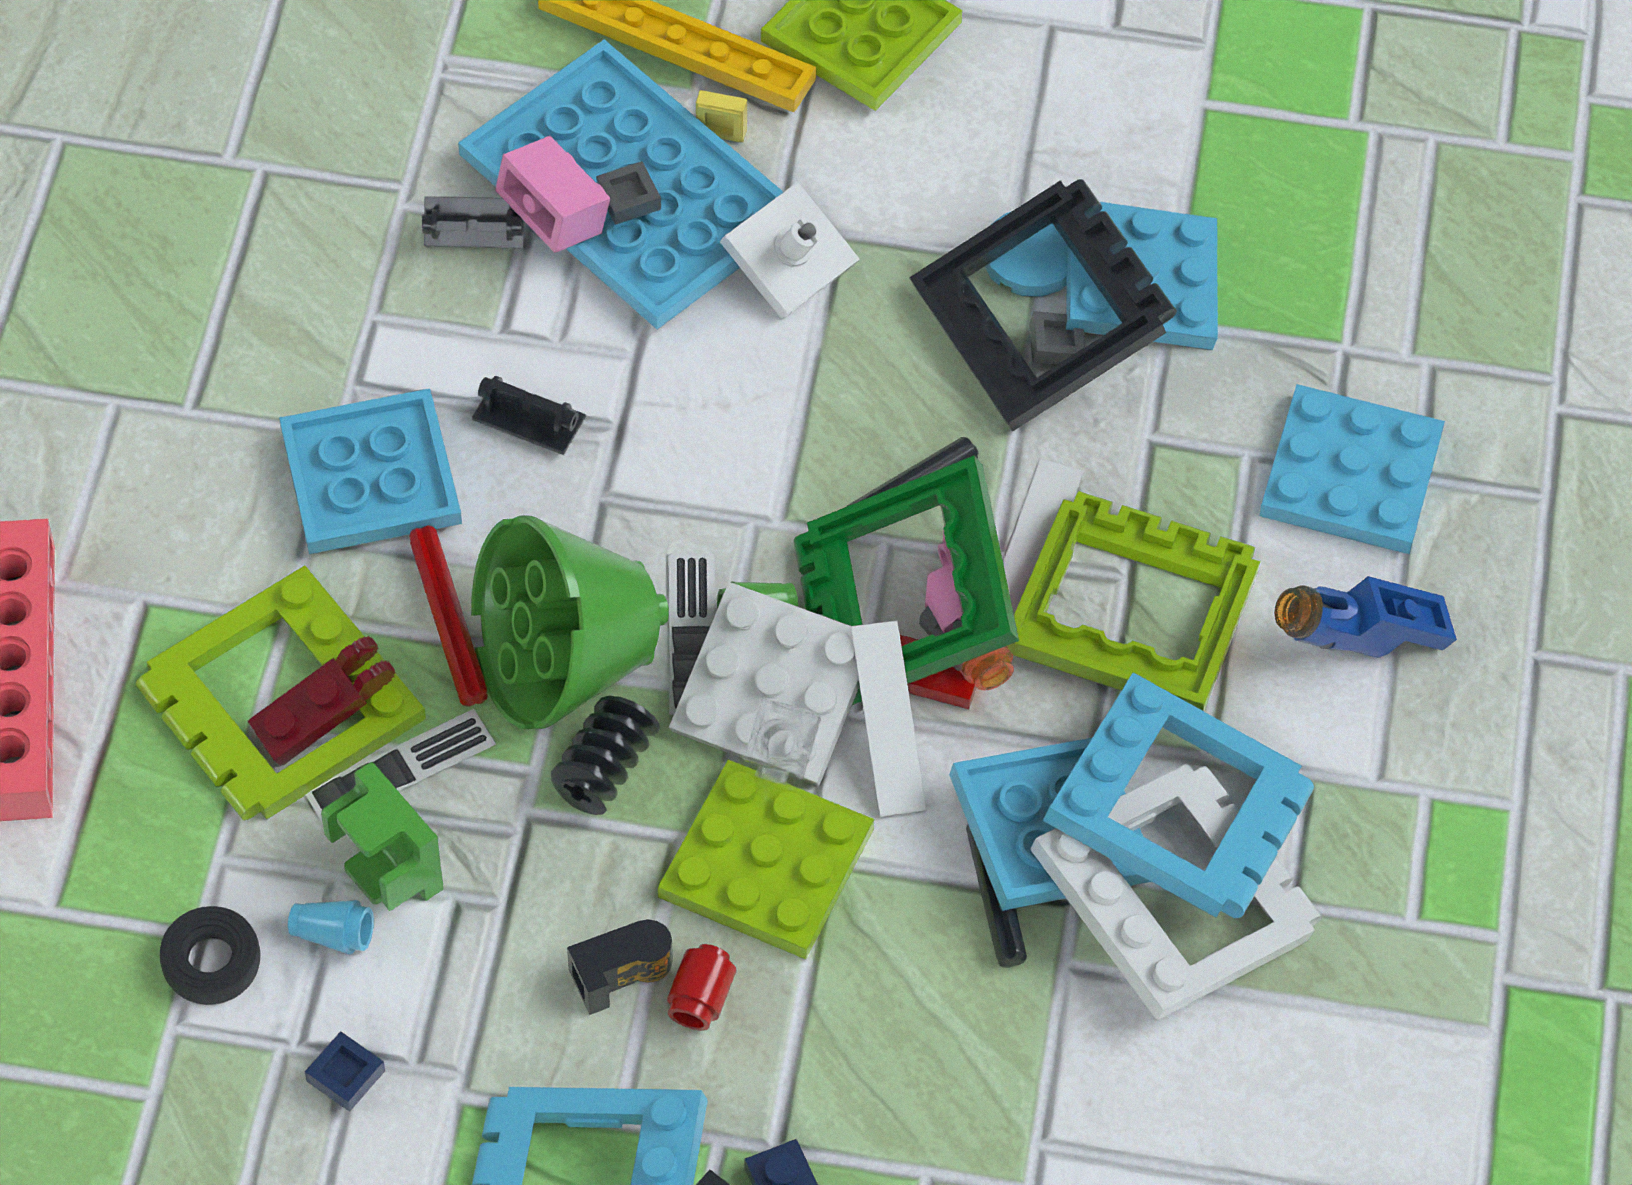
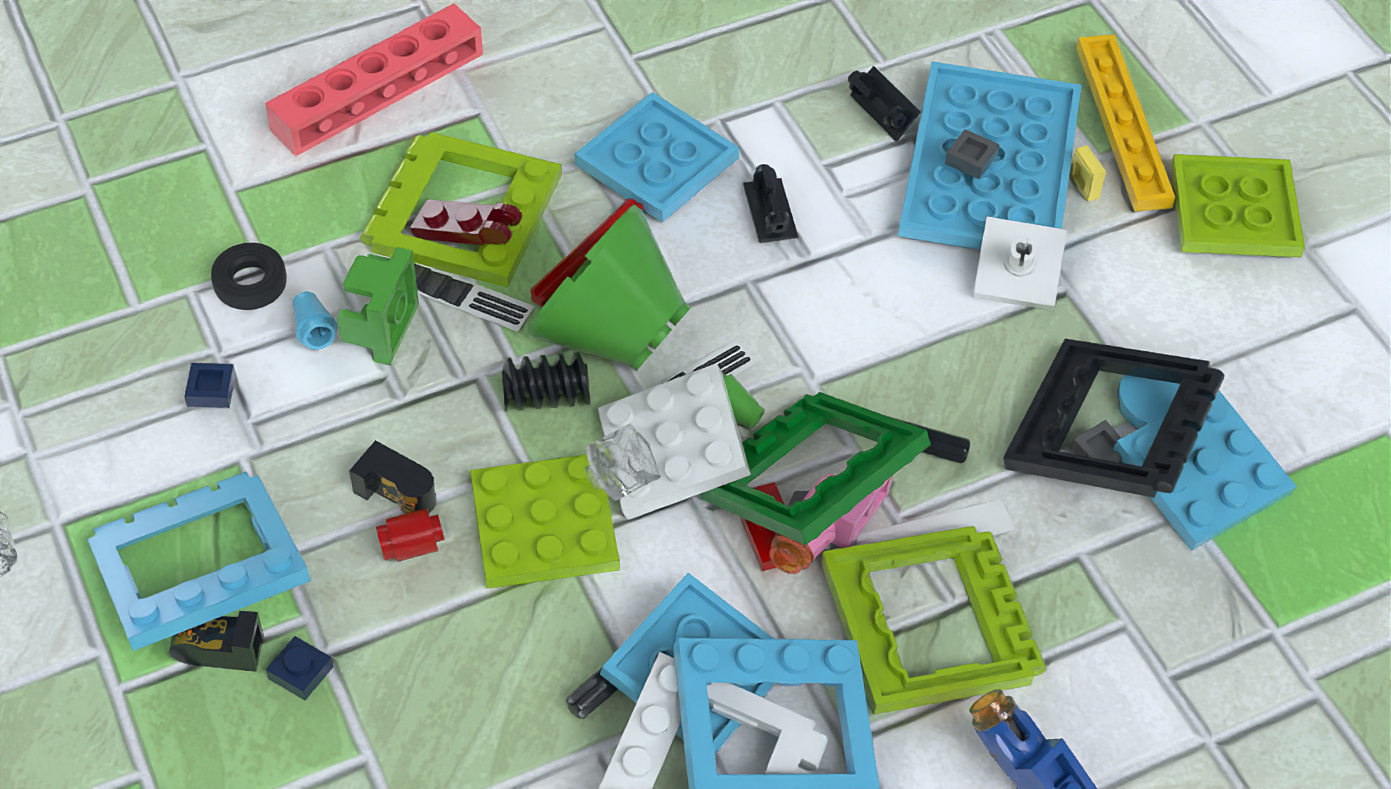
camera: 55 degrees right, 5 degrees down
bright pink brick [495,136,610,253] -> none
white sticker [851,621,927,817] -> none
medium azure plate [1259,384,1445,554] -> none

